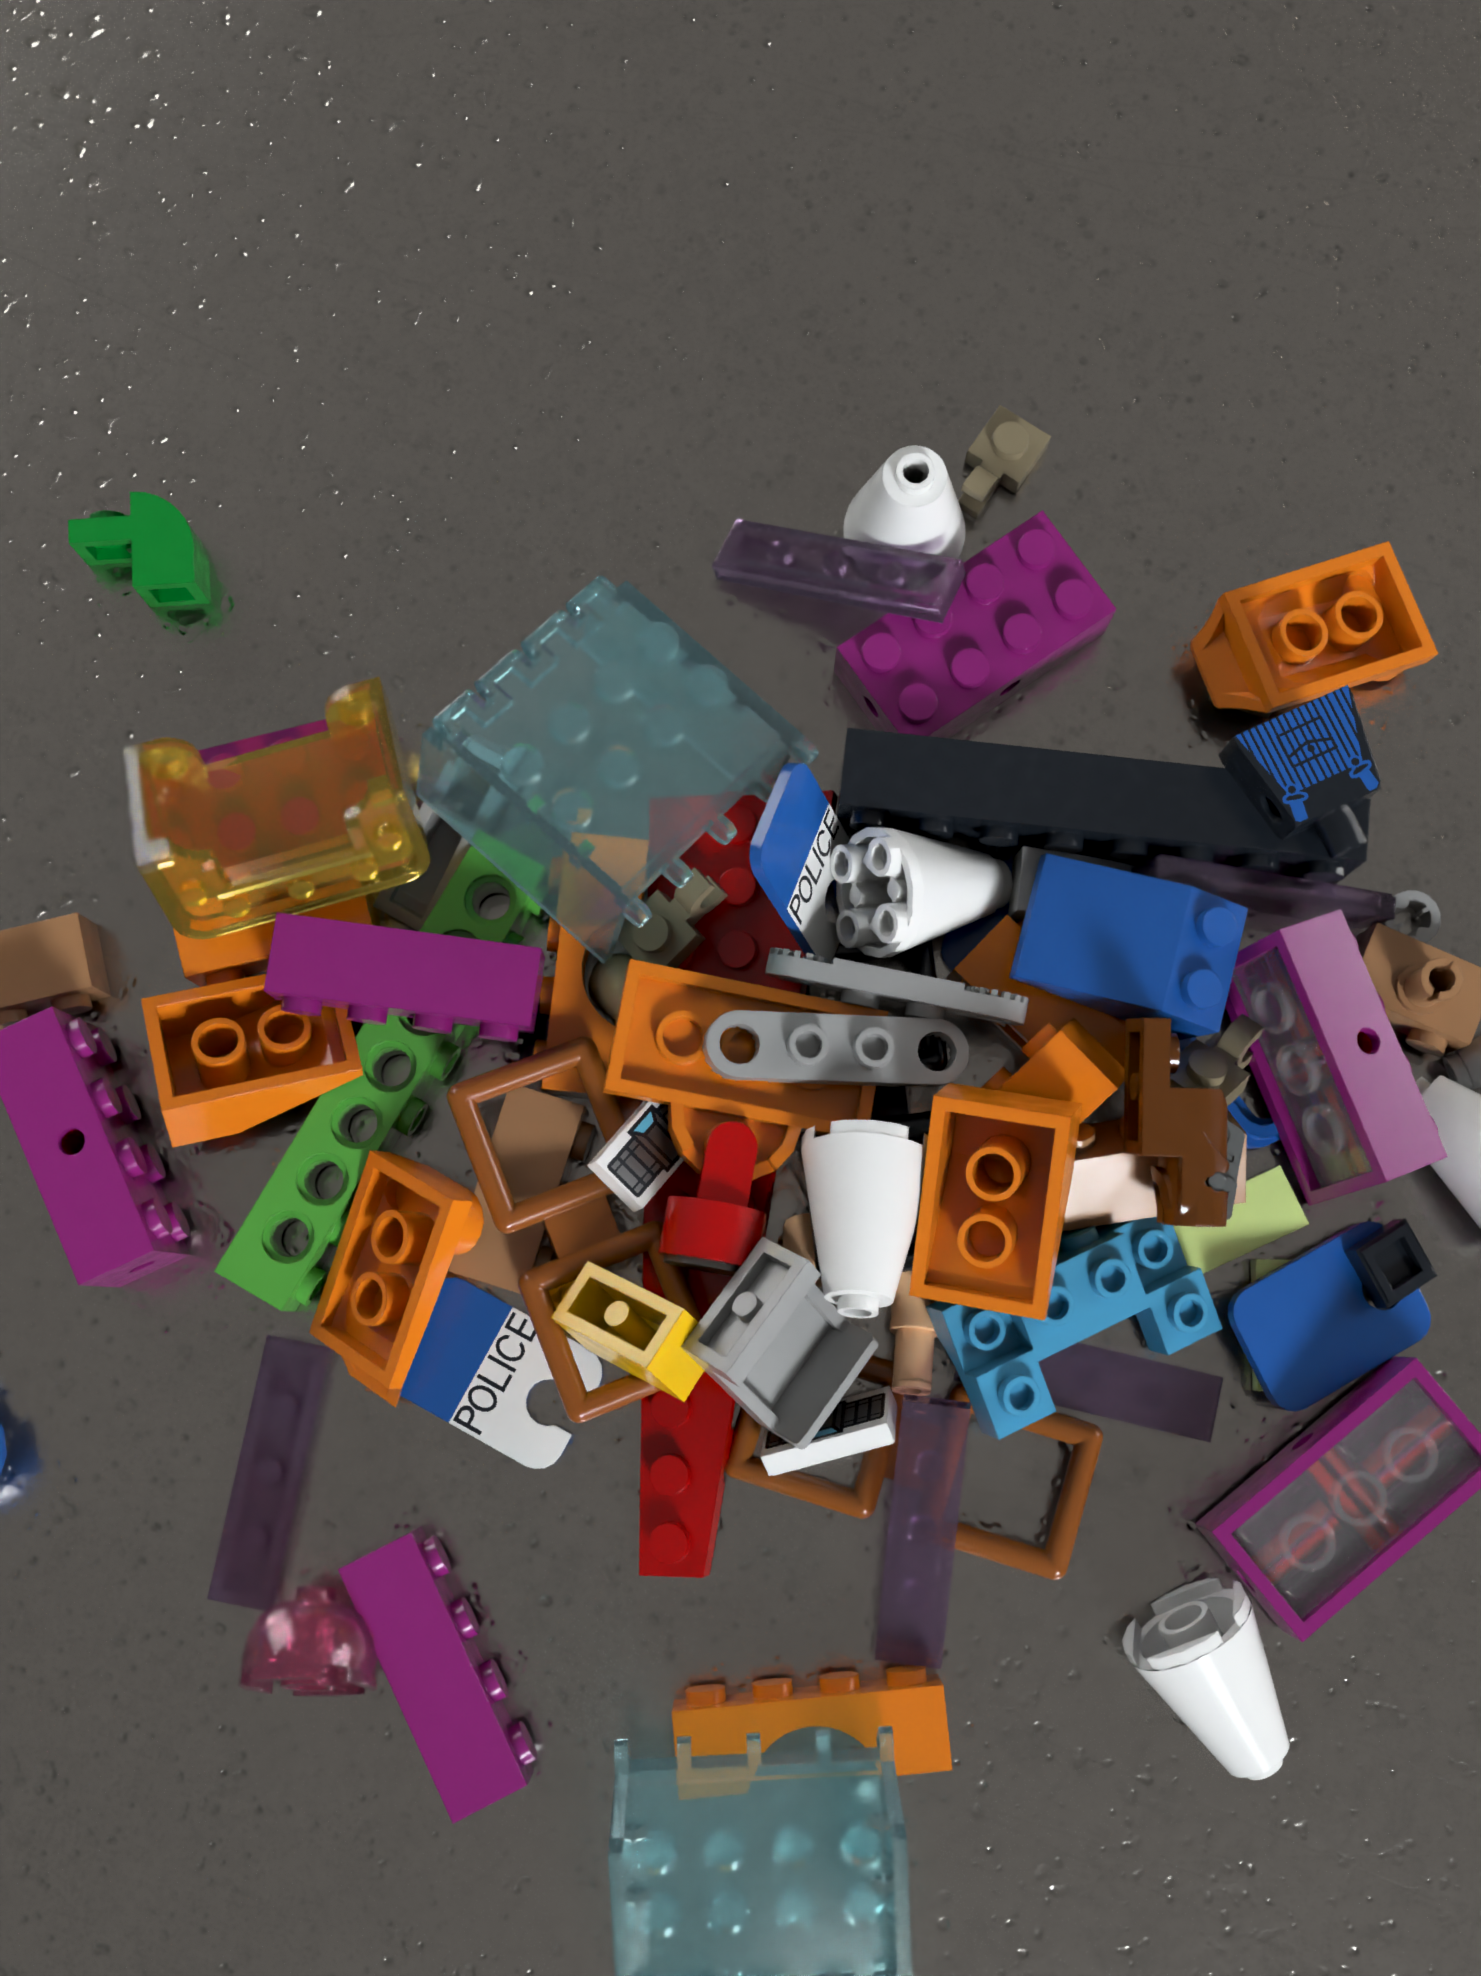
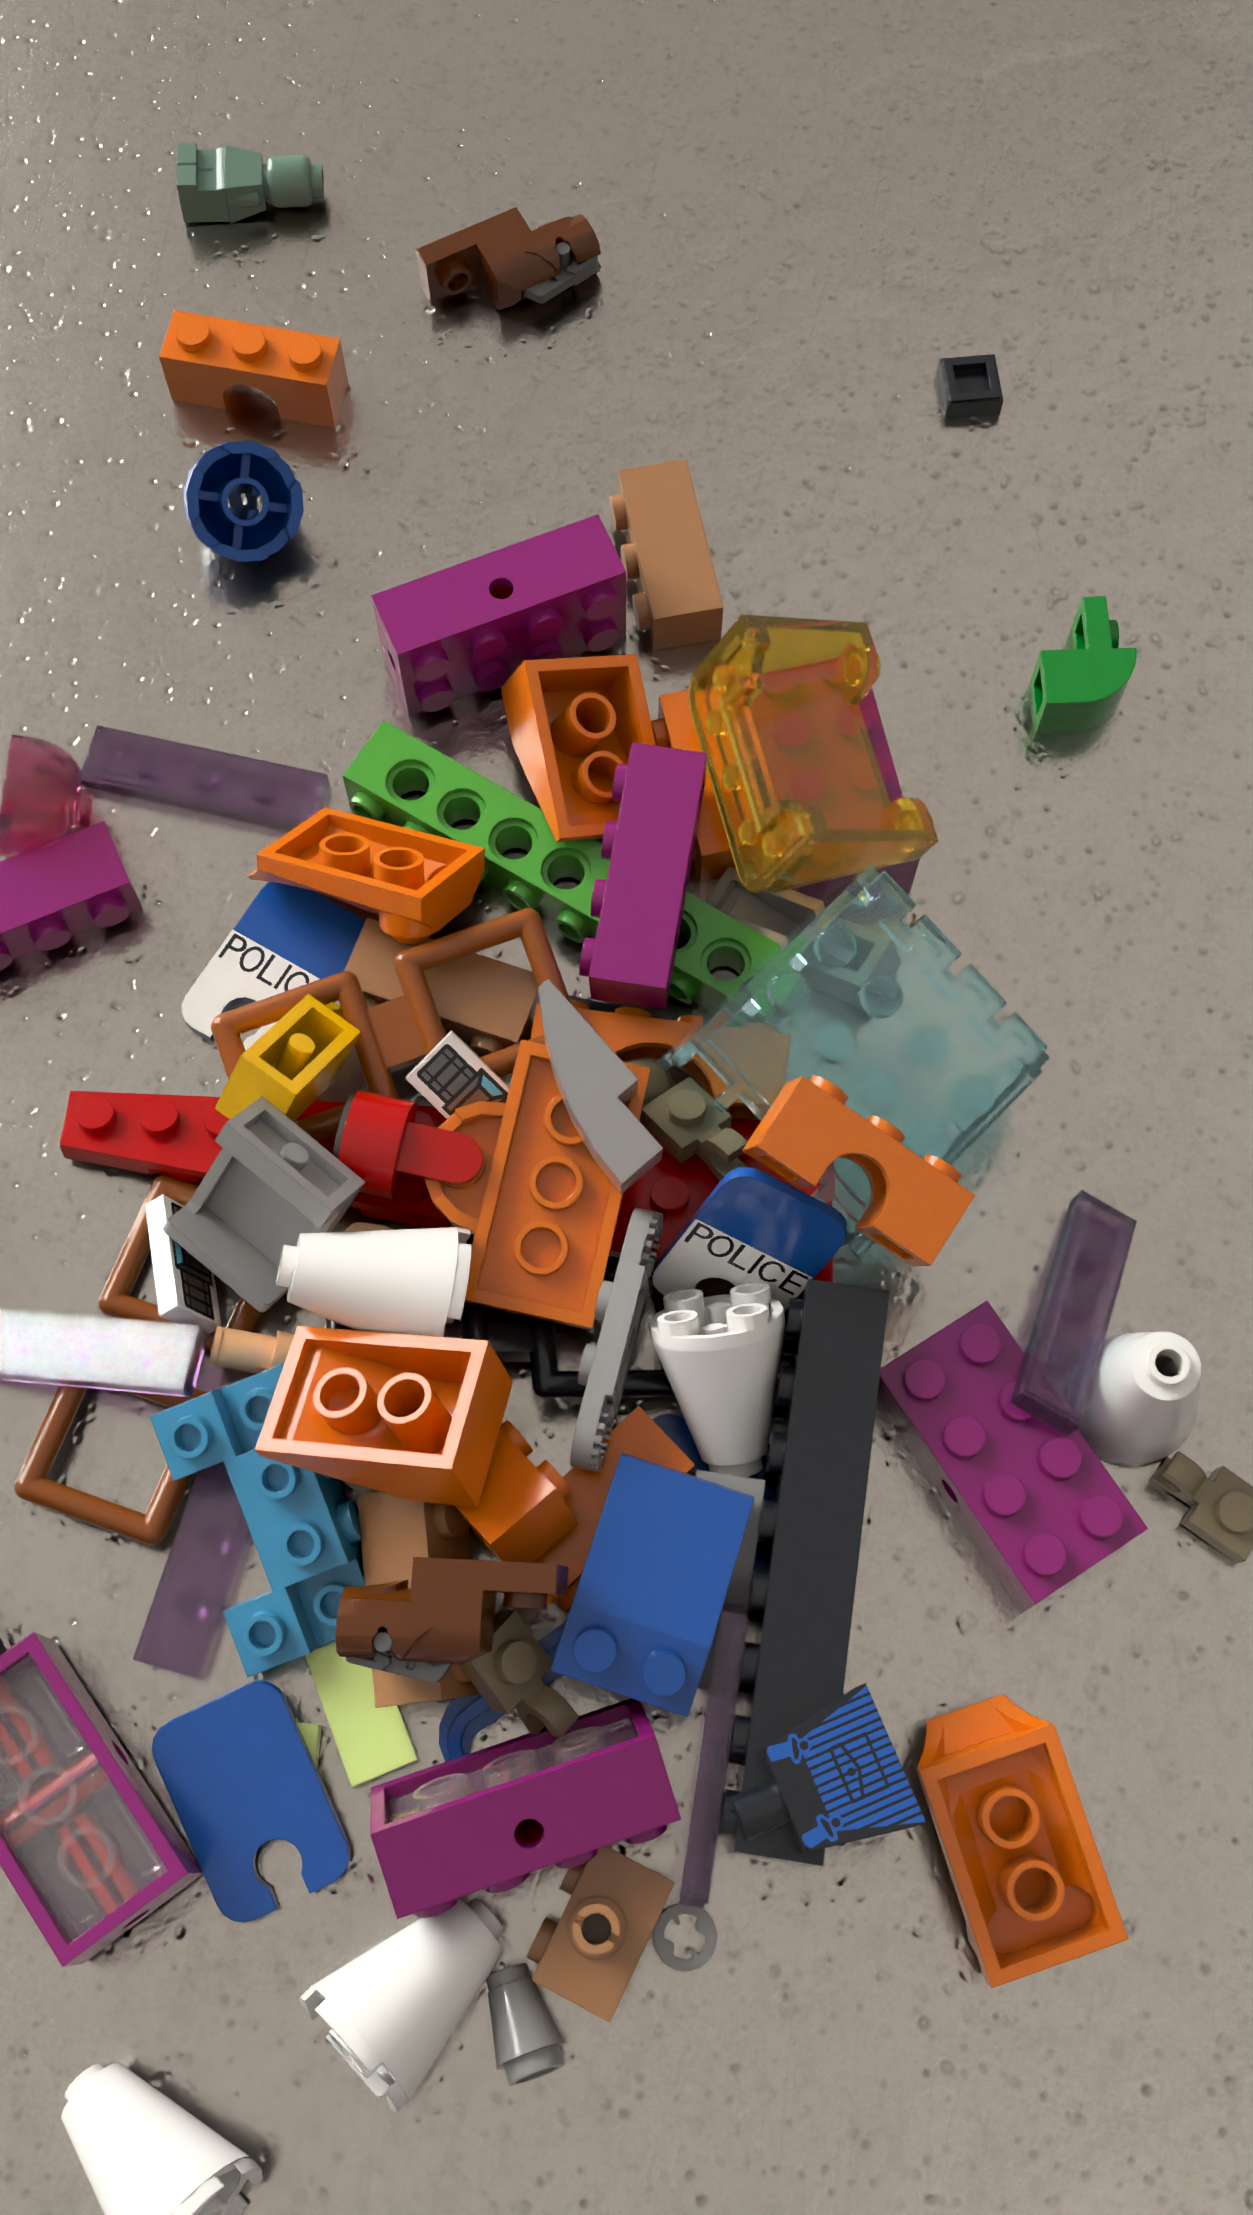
camera: 90 degrees right, 10 degrees down
light grey plate [702,1010,969,1088] -> none
black tile [1344,1218,1438,1309] -> none
none -> light grey slope [538,979,663,1194]
none -> orange arch [742,1075,975,1267]

